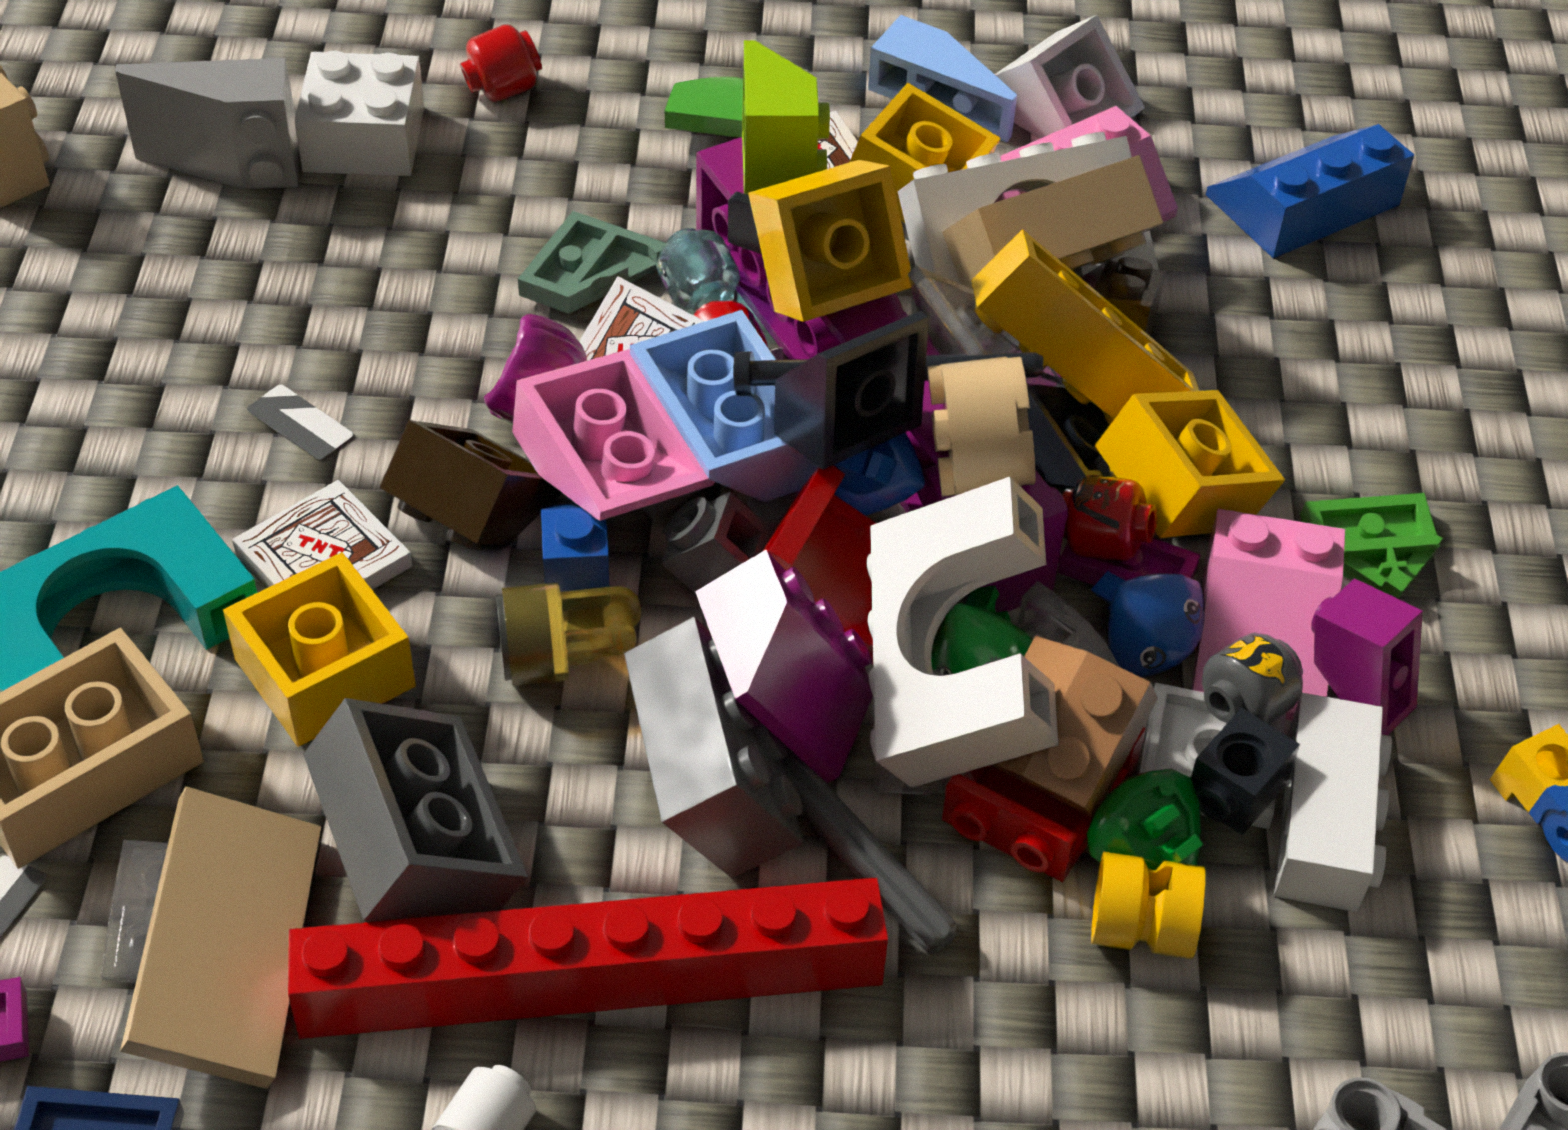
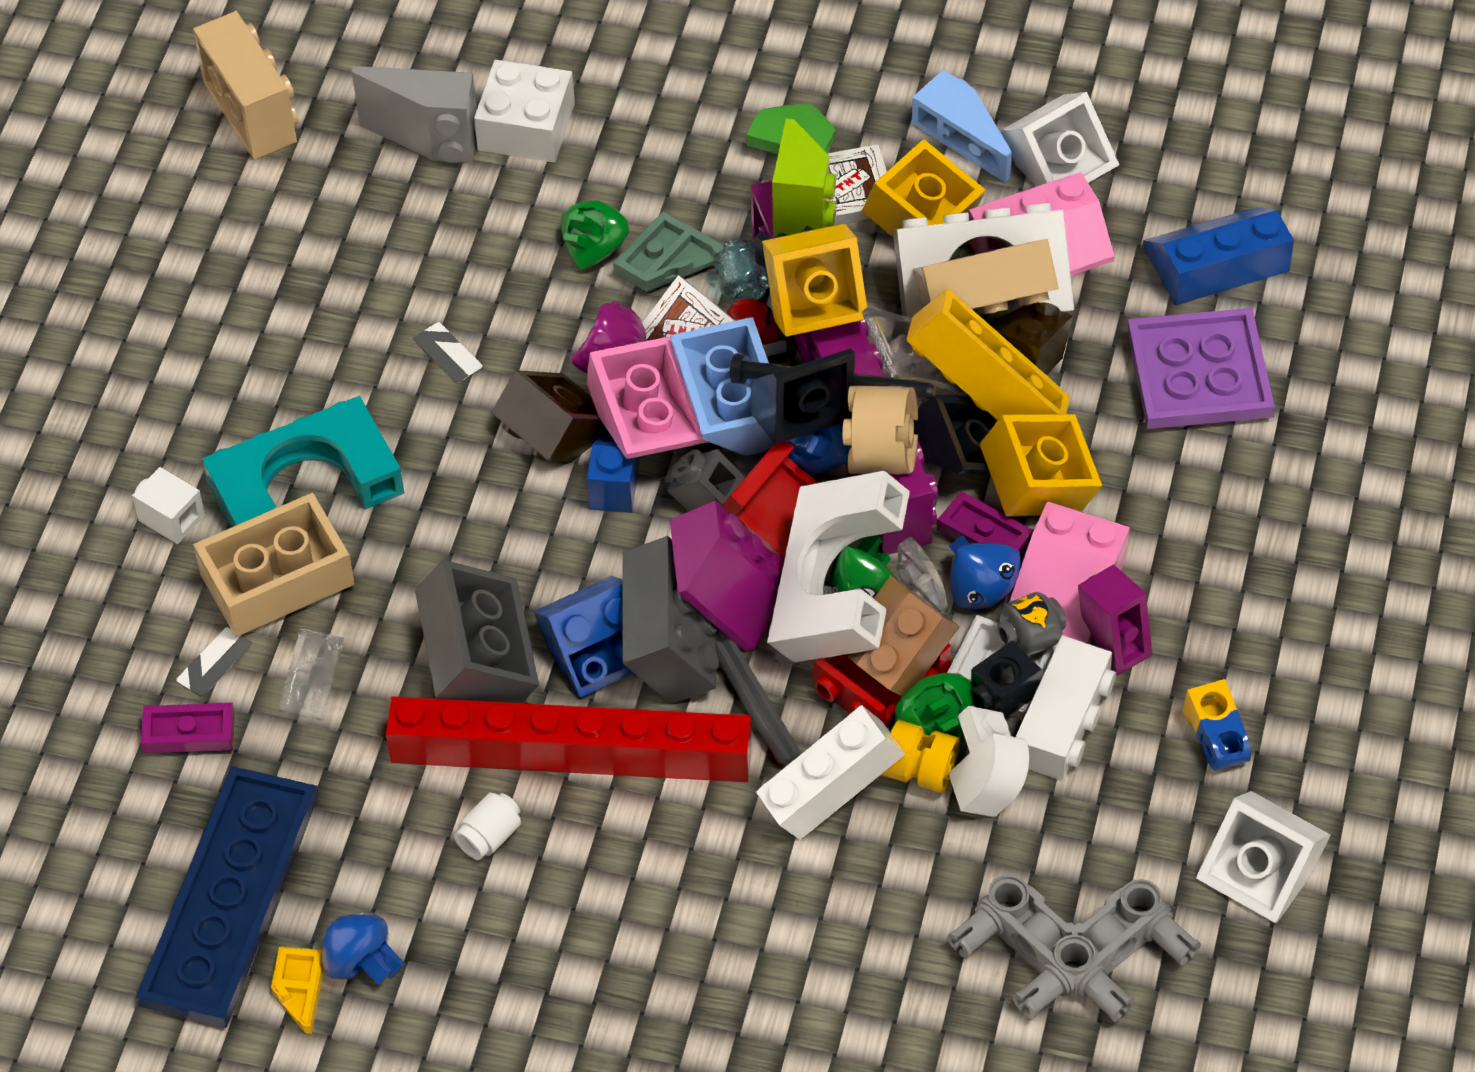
camera: 15 degrees right, 5 degrees up
tan tile [120,786,321,1089] -> none
yellow brick [223,552,416,747] -> none
white tile [232,480,412,590] -> none
red head [460,24,543,103] -> none
clear yellow piece [496,582,641,687] -> none
red head [1062,475,1157,562] -> none
bright green slope [1300,493,1443,598] -> none
none -> blue slope [533,576,634,698]
none -> green piece [561,200,629,270]
none -> white brick [756,705,905,840]
none -> white brick [948,706,1029,817]
none -> medium lavender plate [1127,308,1275,429]

